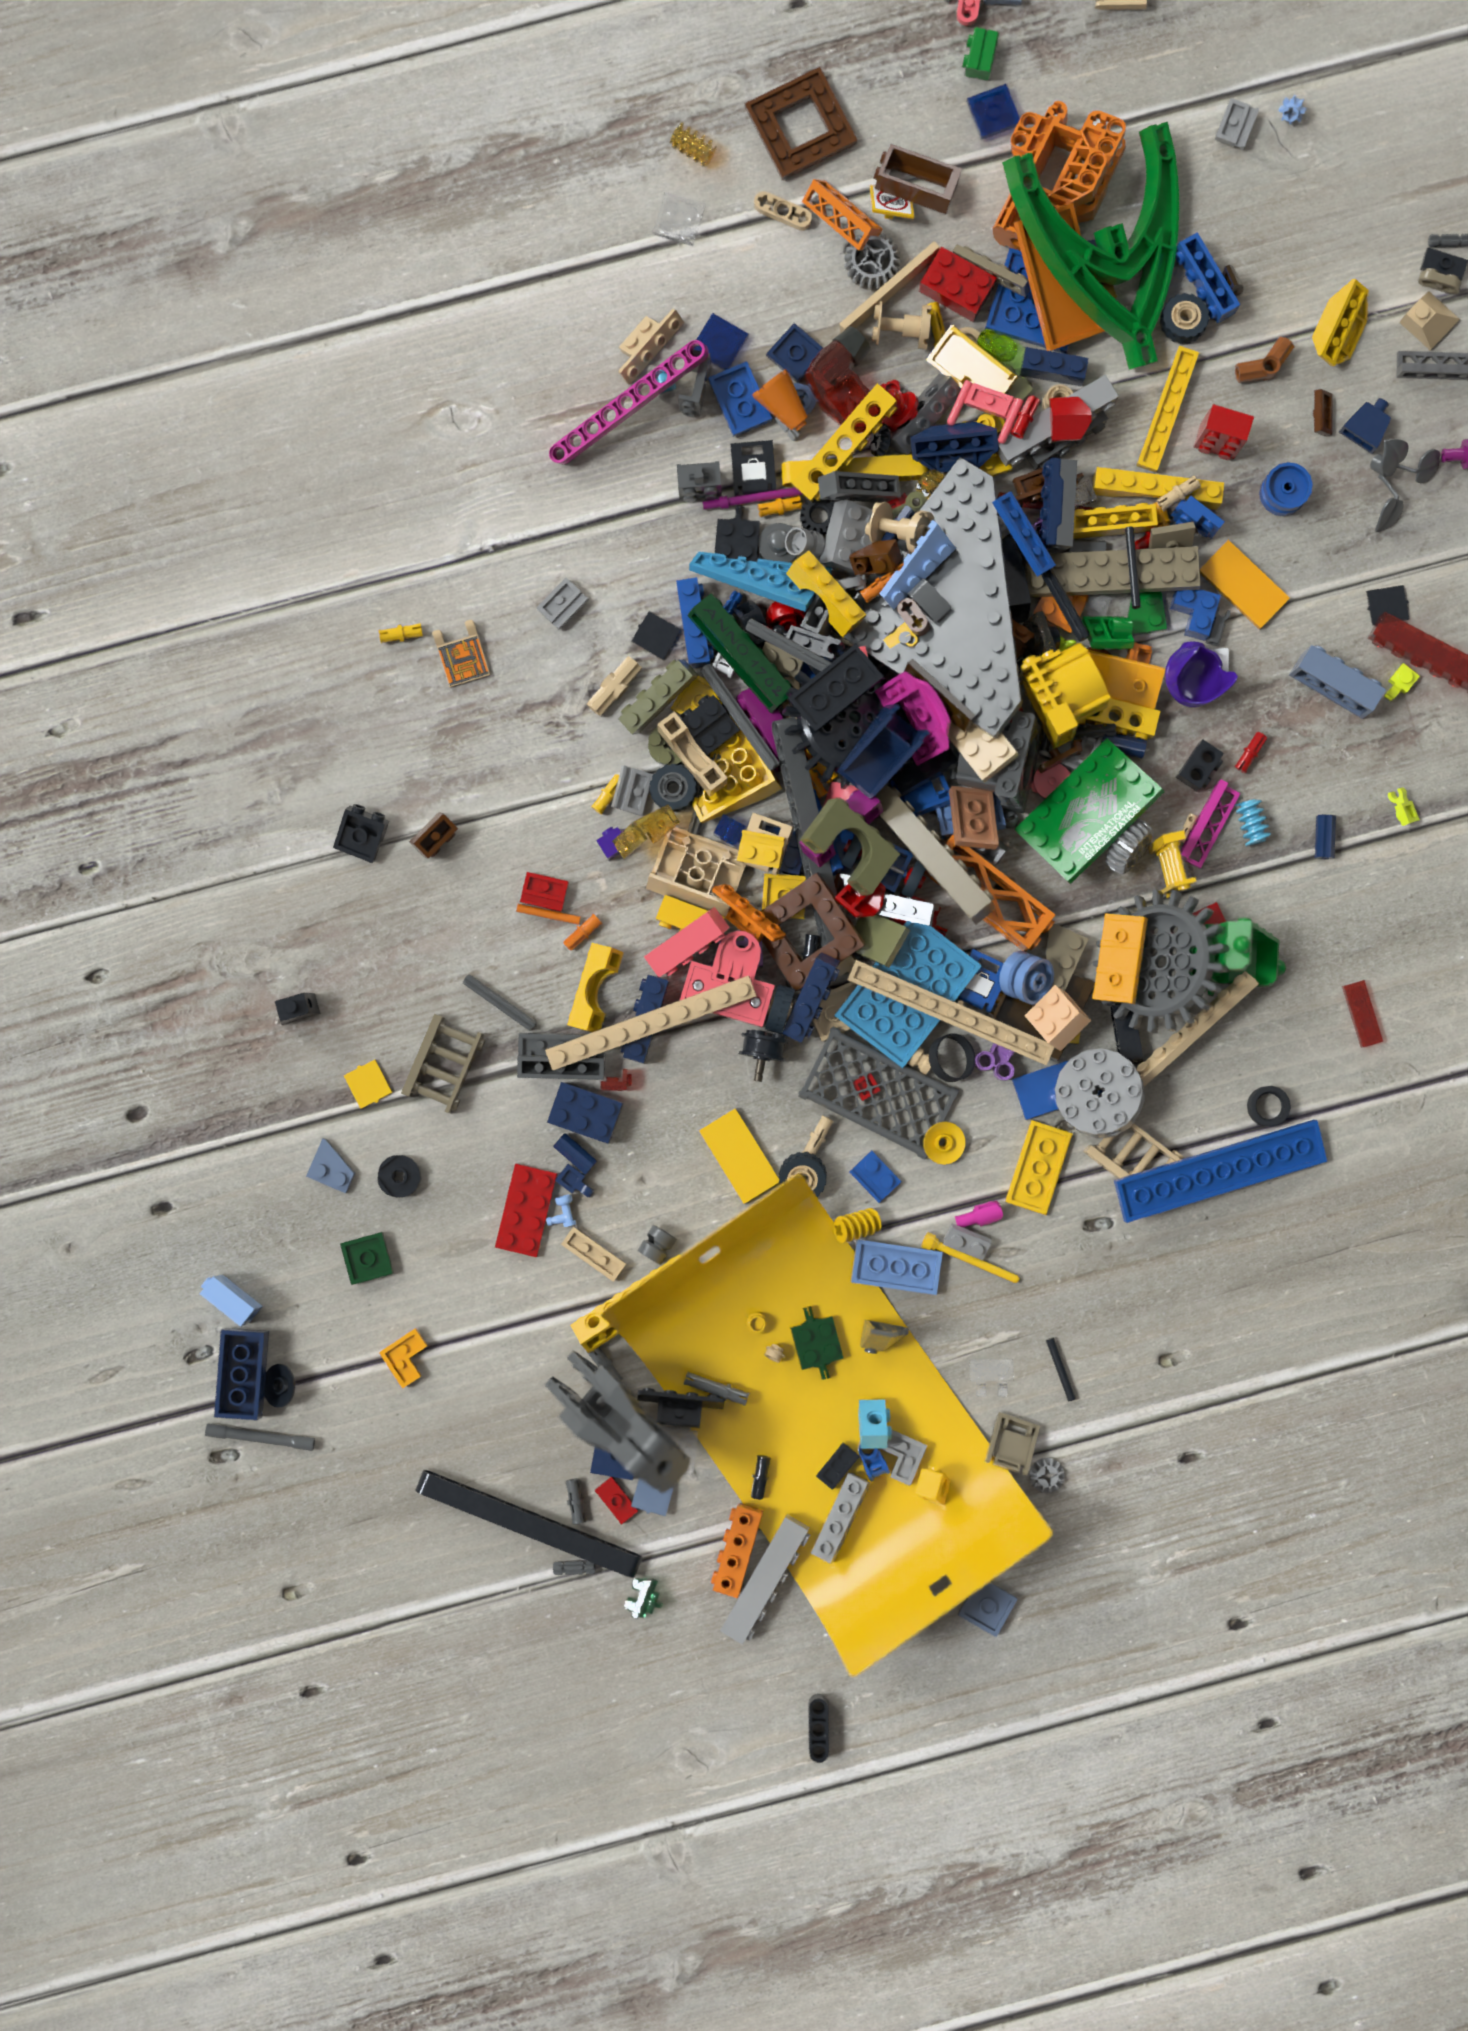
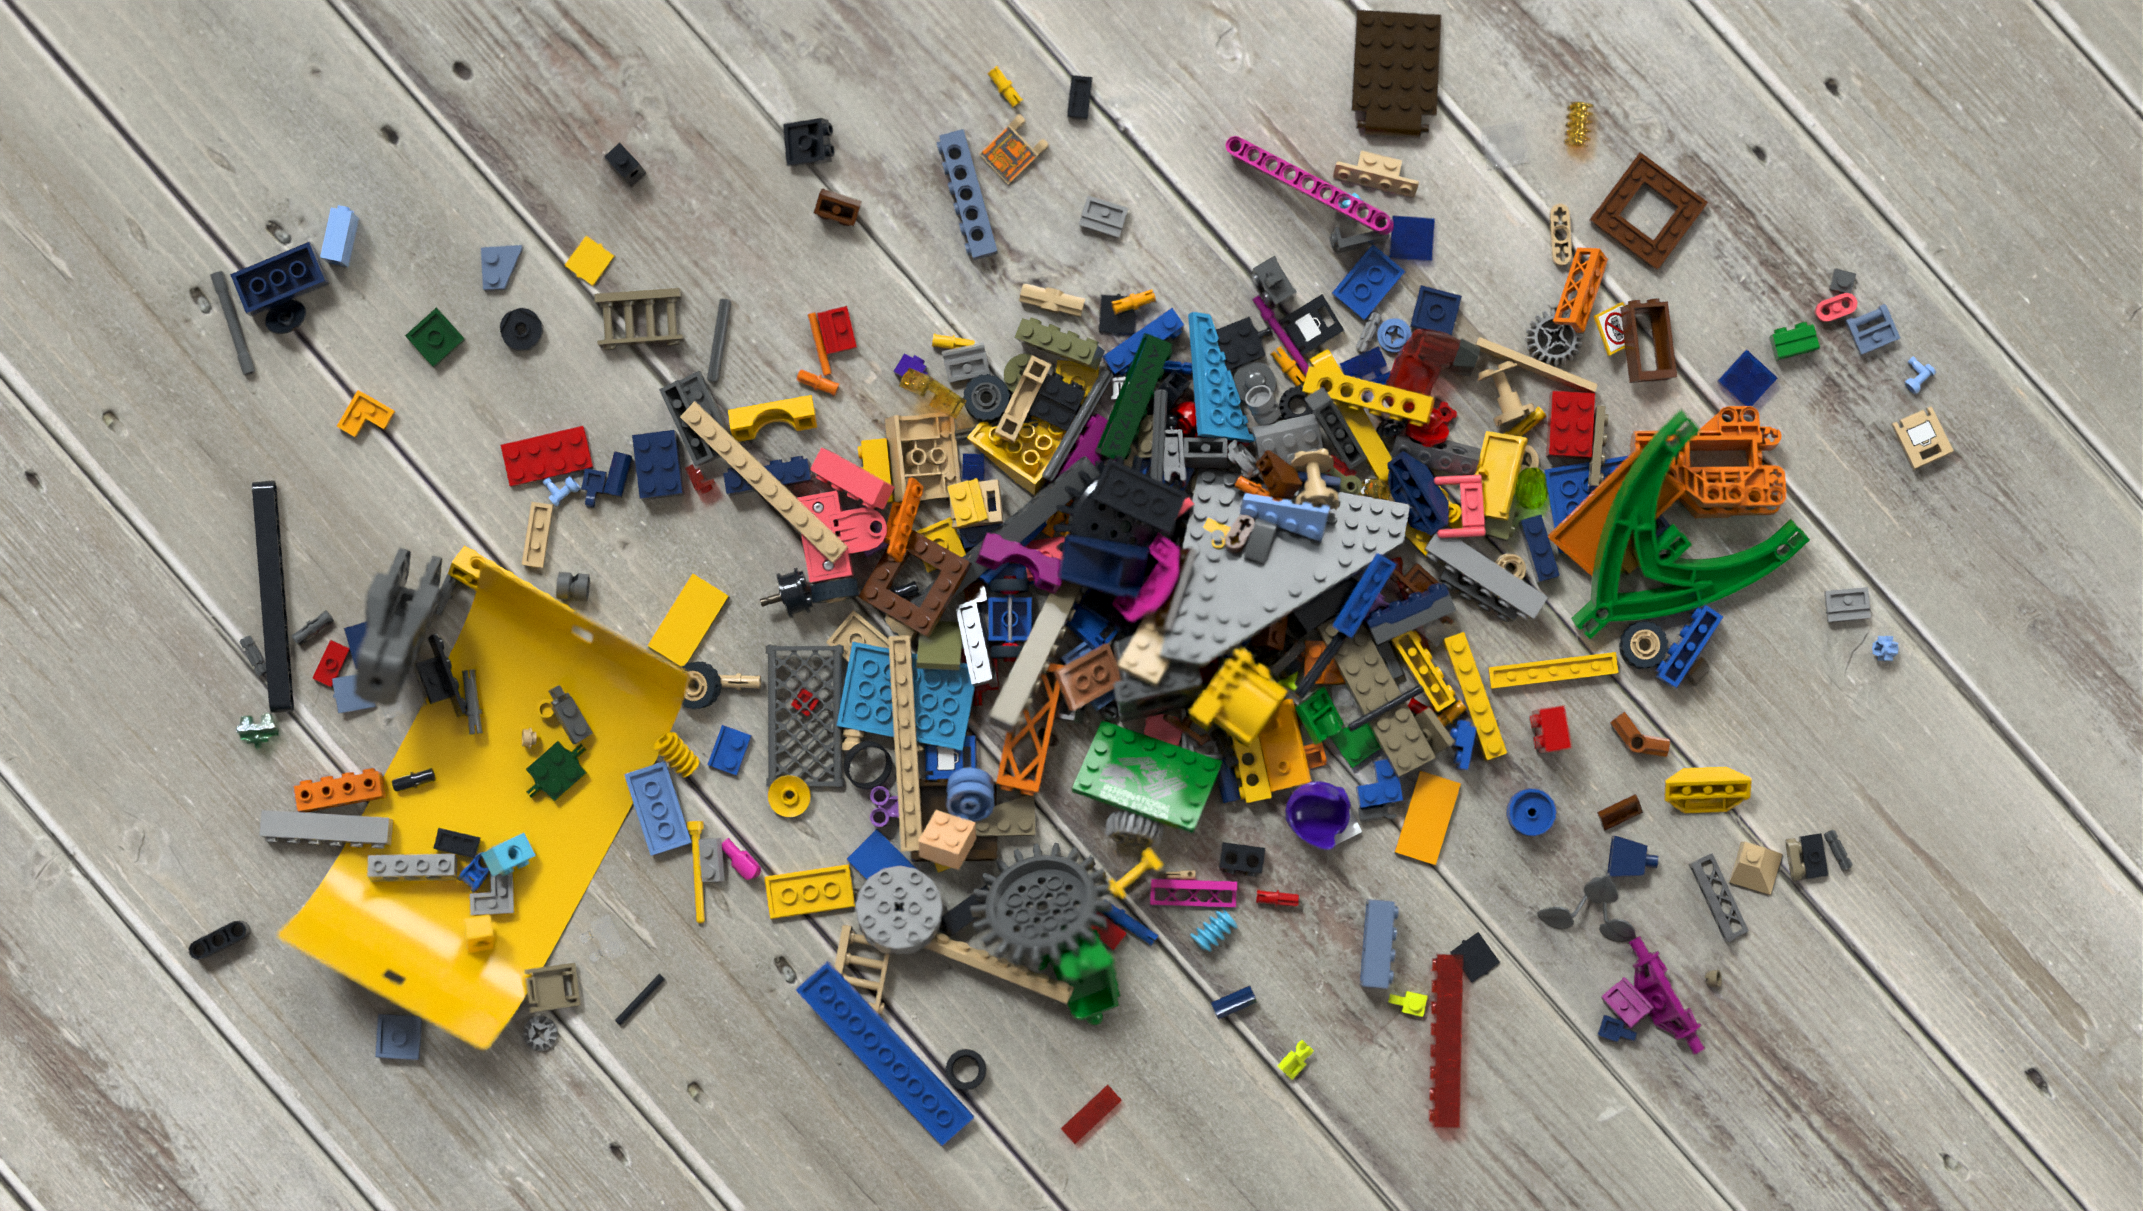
camera: 60 degrees right, 0 degrees up
orange cone [752,369,808,431] -> none
dark blue brick [782,952,840,1043] -> none
yellow arch [786,551,866,637] -> none
olive arch [800,798,900,895] -> none
red slope [835,882,885,918] -> none
wedge [860,1320,909,1354] -> none
red axle [1010,395,1040,439] -> none
red slope [1049,397,1092,442] -> none
light orange container [1092,913,1148,1004] -> none
tan pin [1157,476,1201,511] -> none
none -> dark grey hinge [548,685,593,745]
none -> sand blue brick [936,129,998,261]
none -> black plate [1067,75,1093,120]
none -> blue pin [1100,899,1158,946]
none -> light orange pin [1111,289,1156,315]
none -> clear blue plate [1339,346,1393,394]
none -> dark brown plate [1351,10,1441,139]

